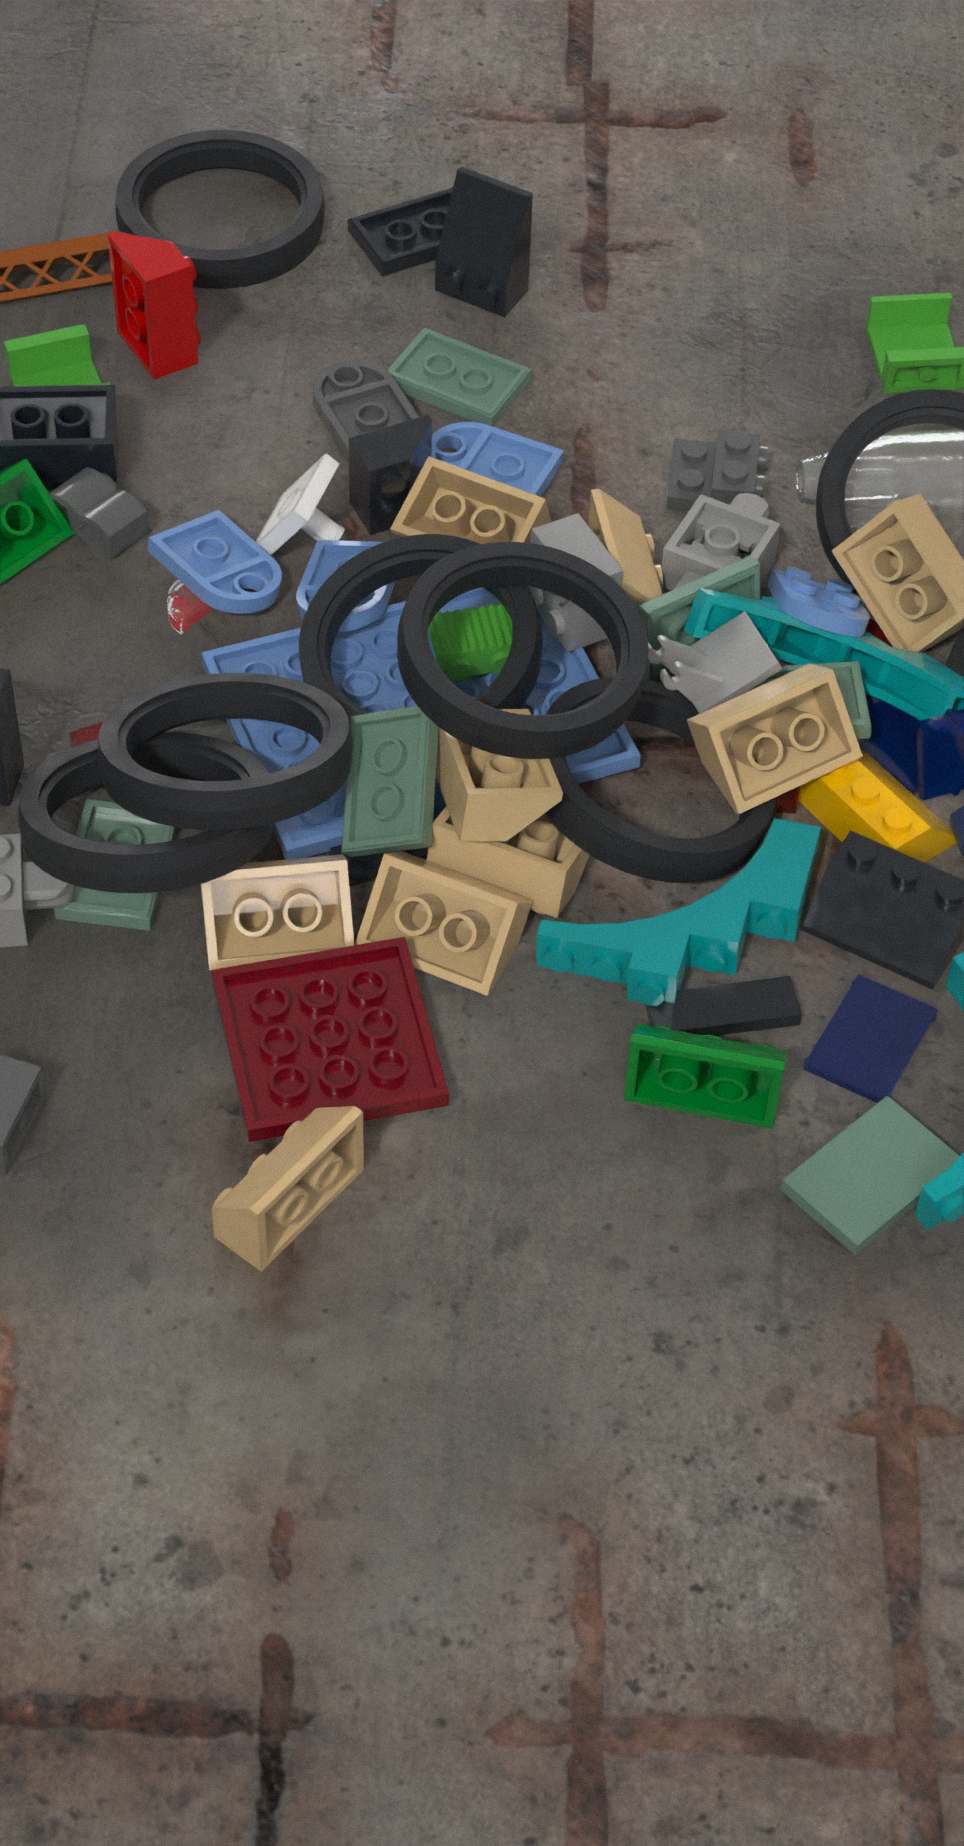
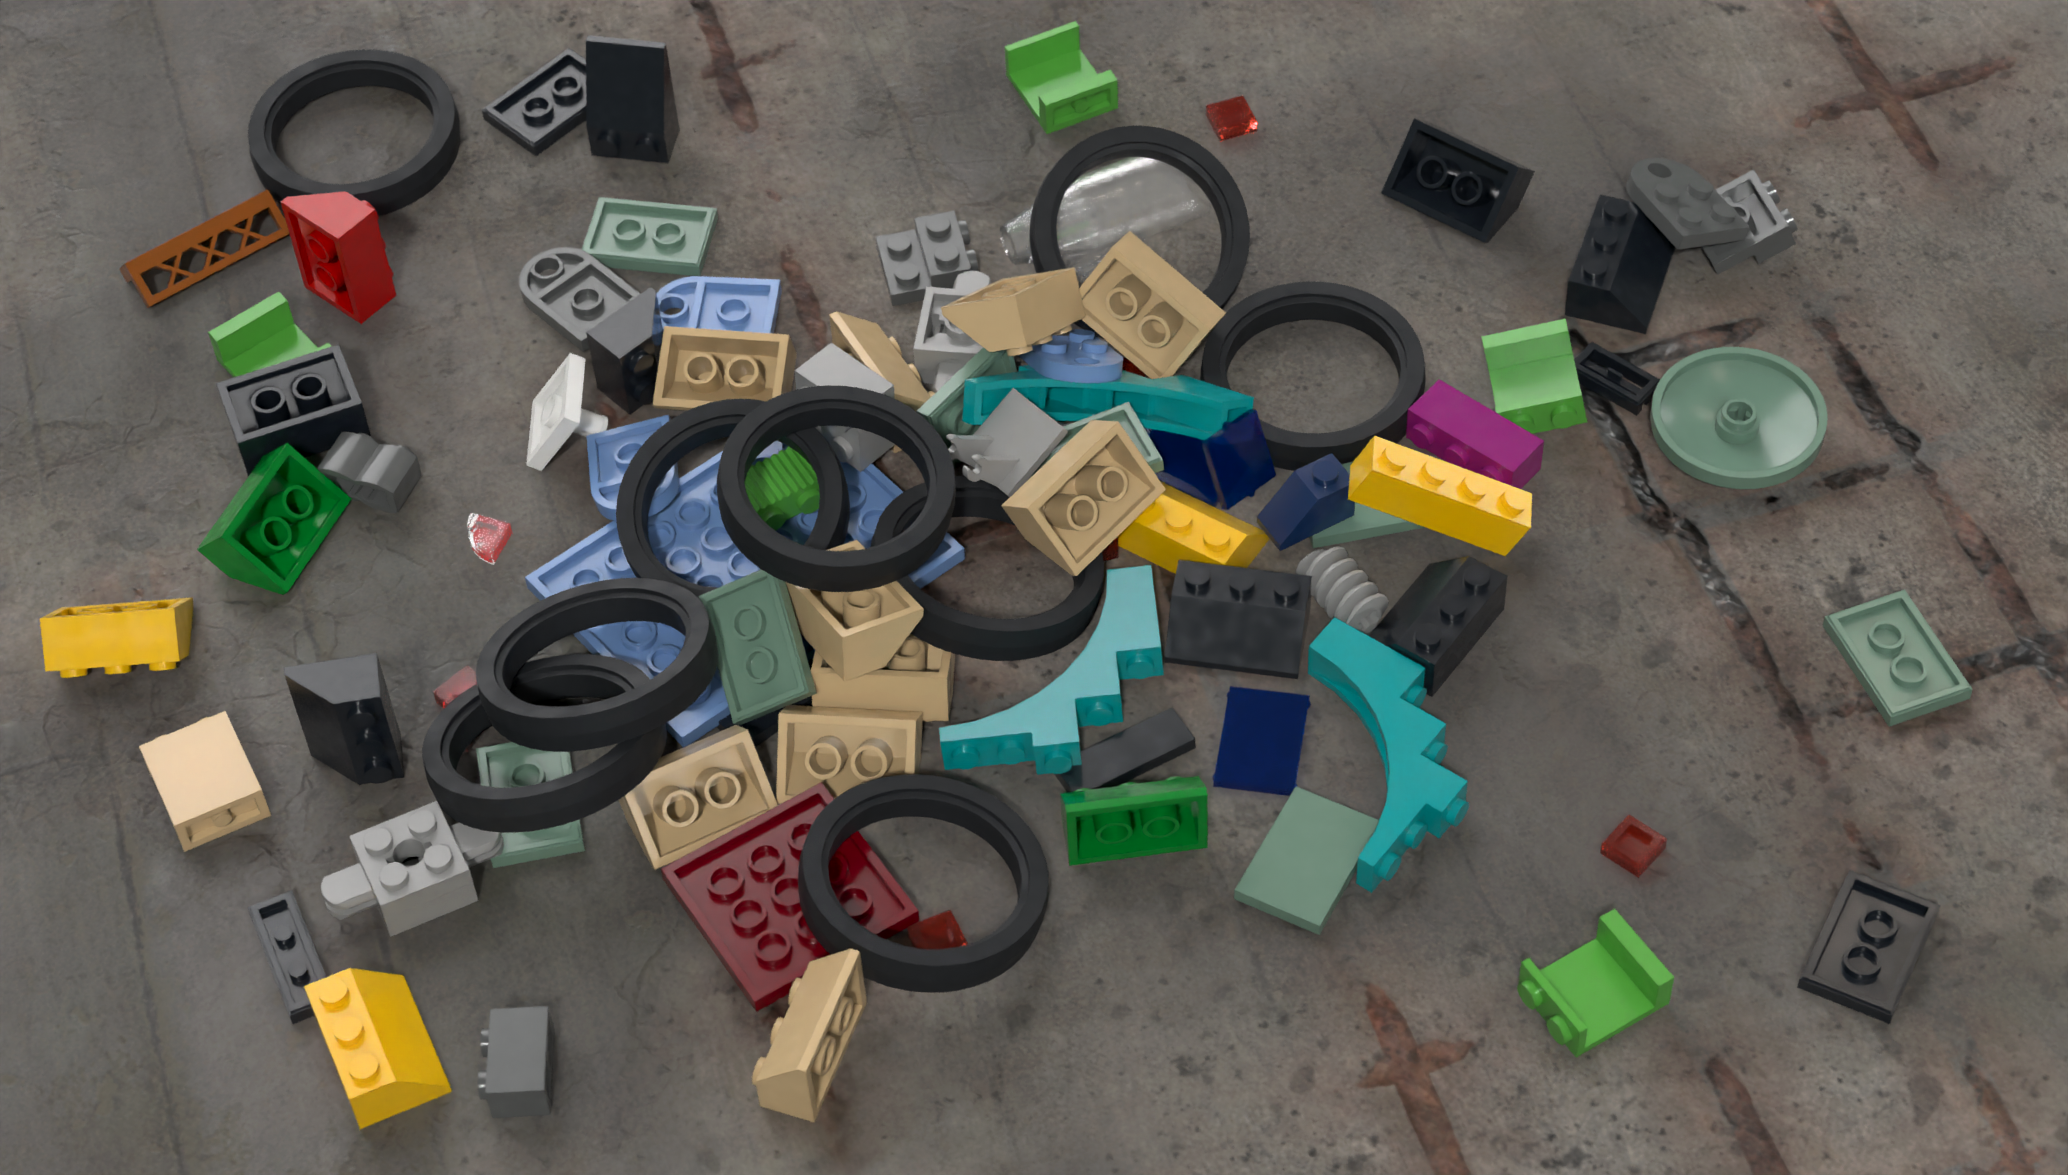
camera: 15 degrees left, 0 degrees up
medium blue plate [148,510,282,614] -> none
none -> black tyre [798,774,1048,993]
none -> clear red tile [907,910,968,949]
none -> tan slope [941,267,1086,356]

